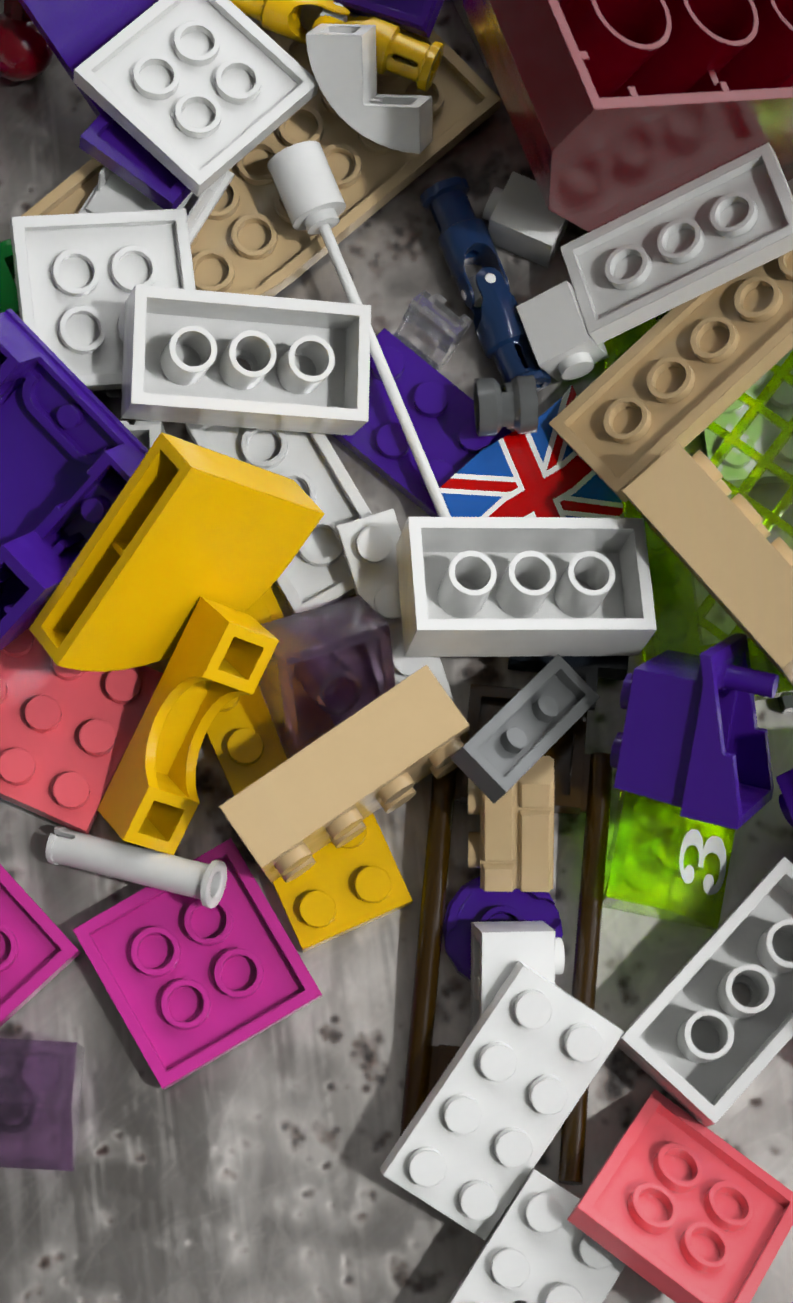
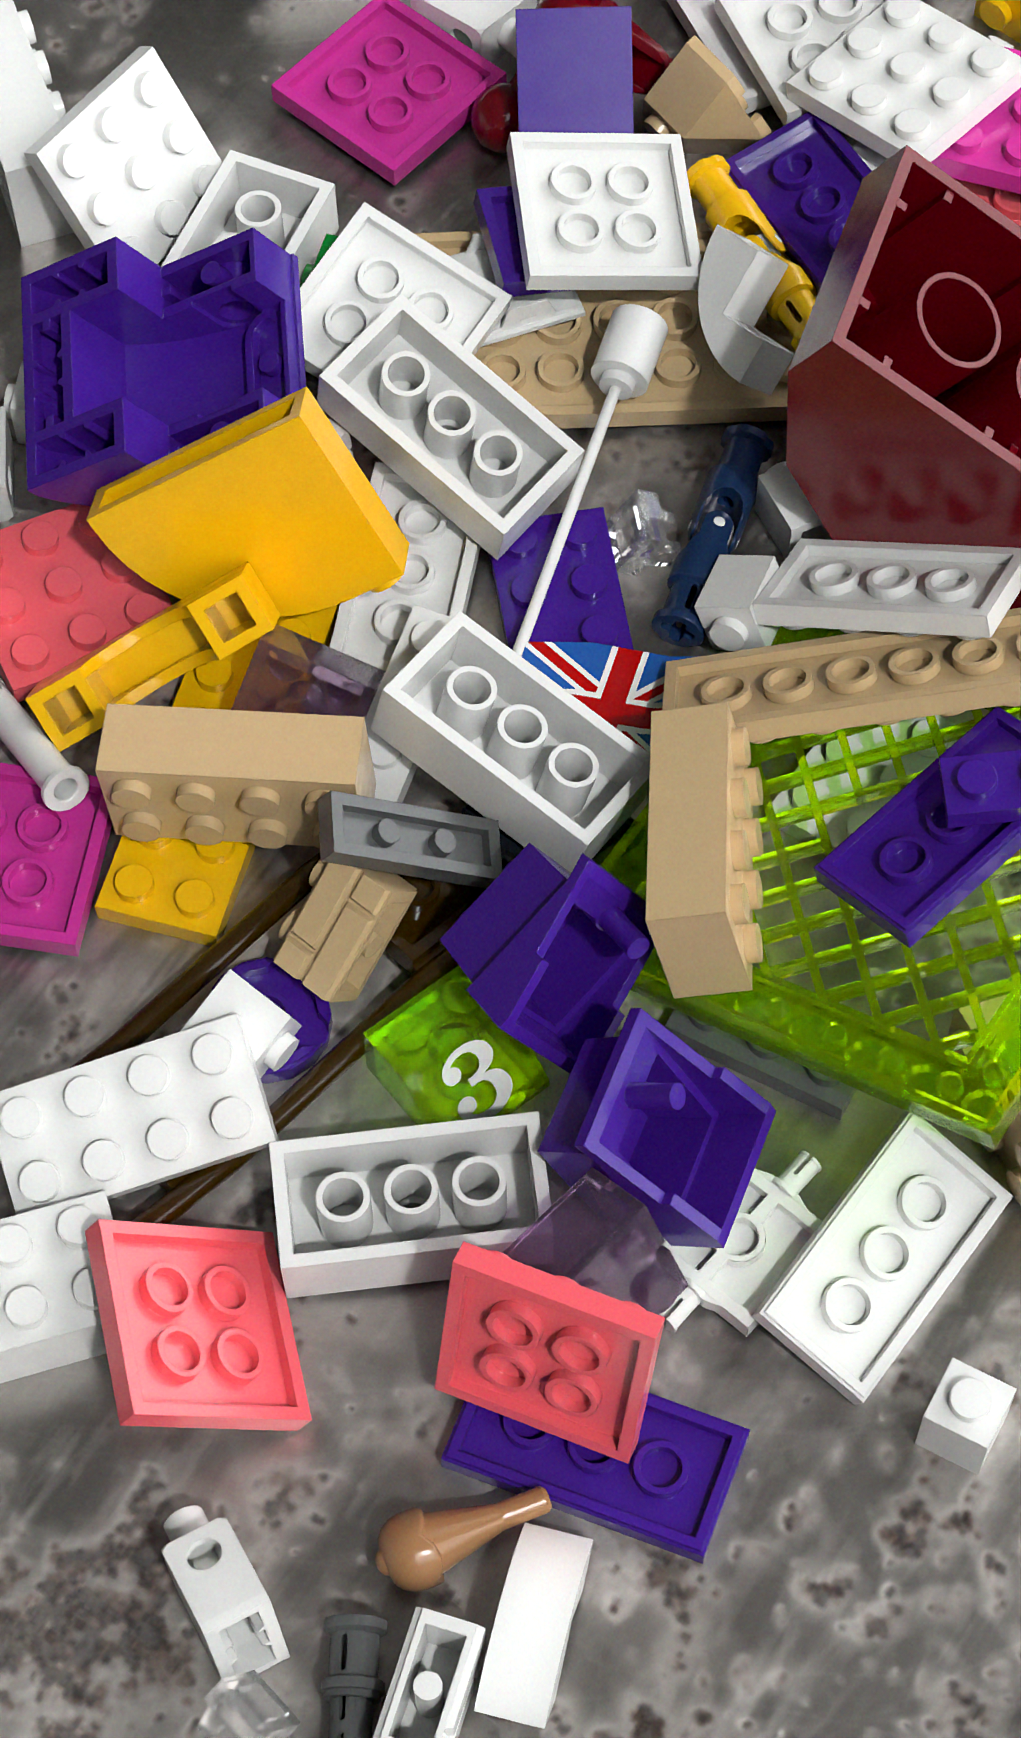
camera: 45 degrees right, 15 degrees down
dark grey wheel [473,375,538,436] -> none

